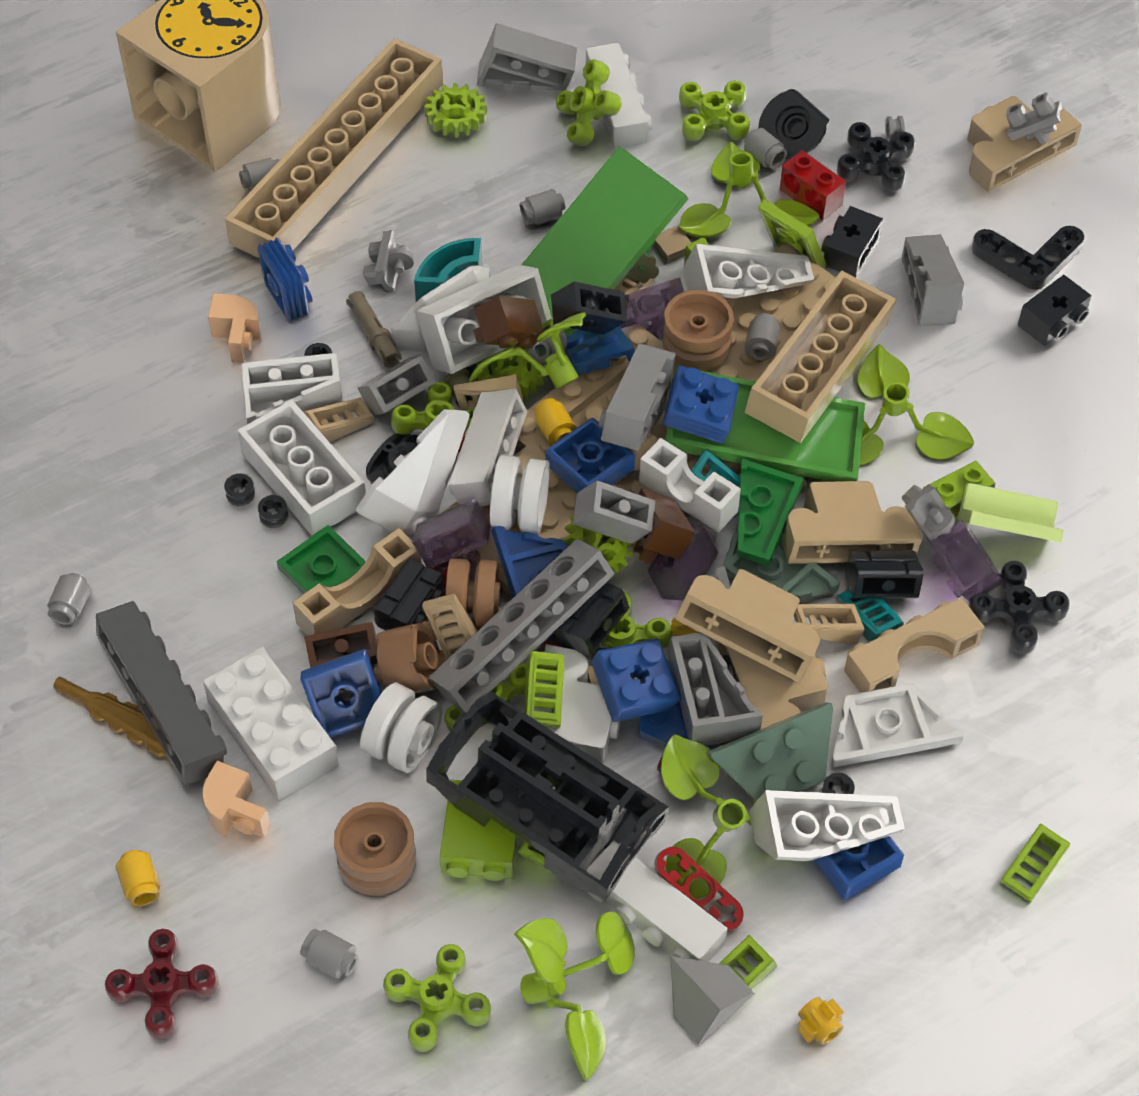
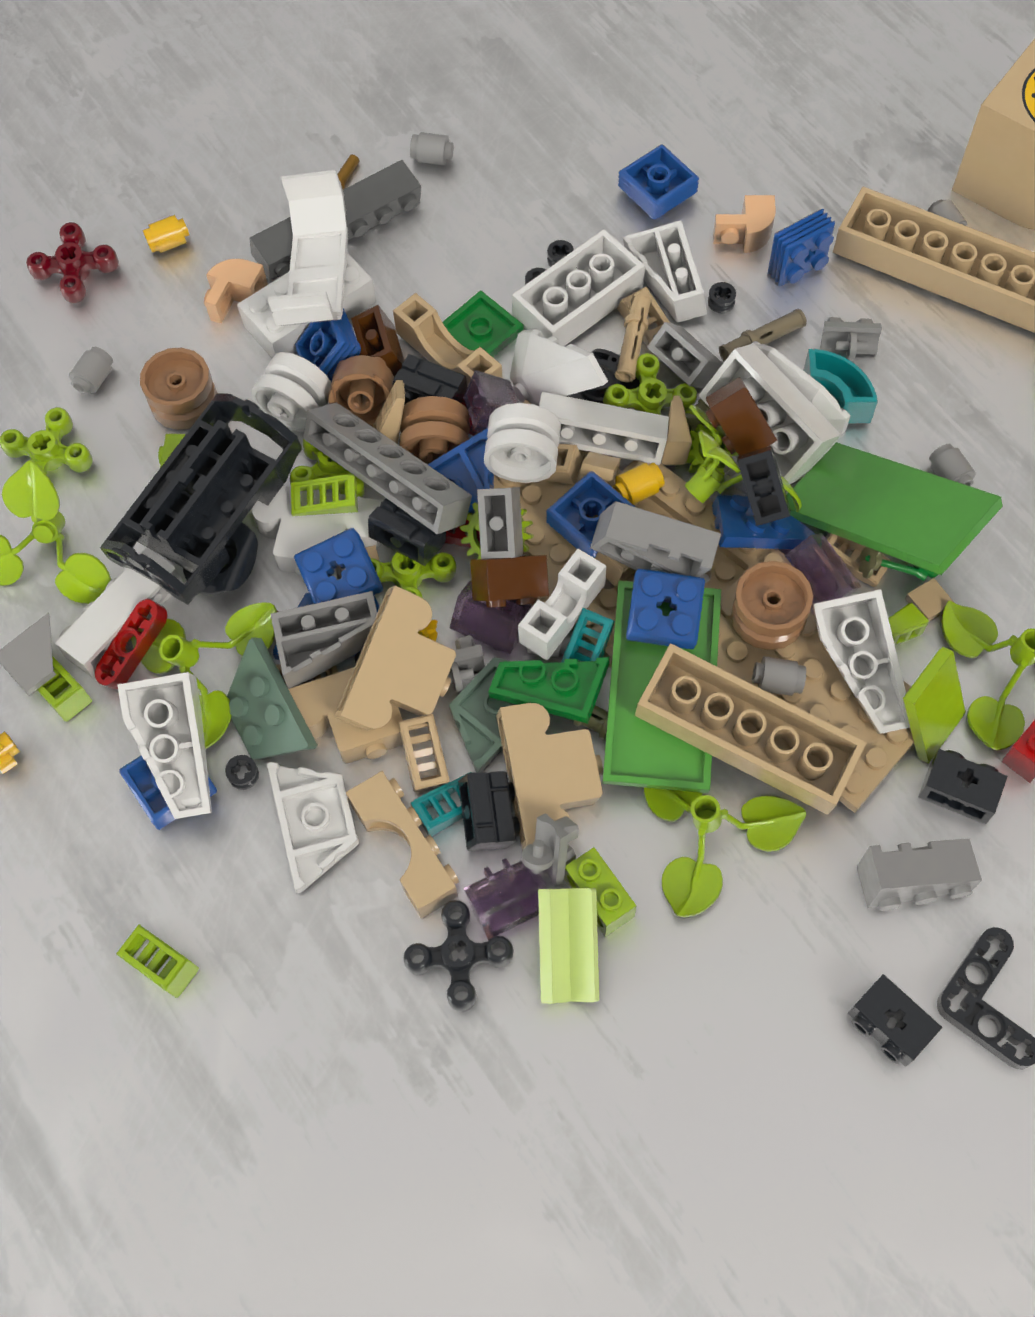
camera: 90 degrees right, 10 degrees up
none -> white windscreen [268,170,348,326]
none -> tan tile [580,452,621,481]
none -> tan pin [615,292,652,382]
none -> blue brick [618,144,699,220]

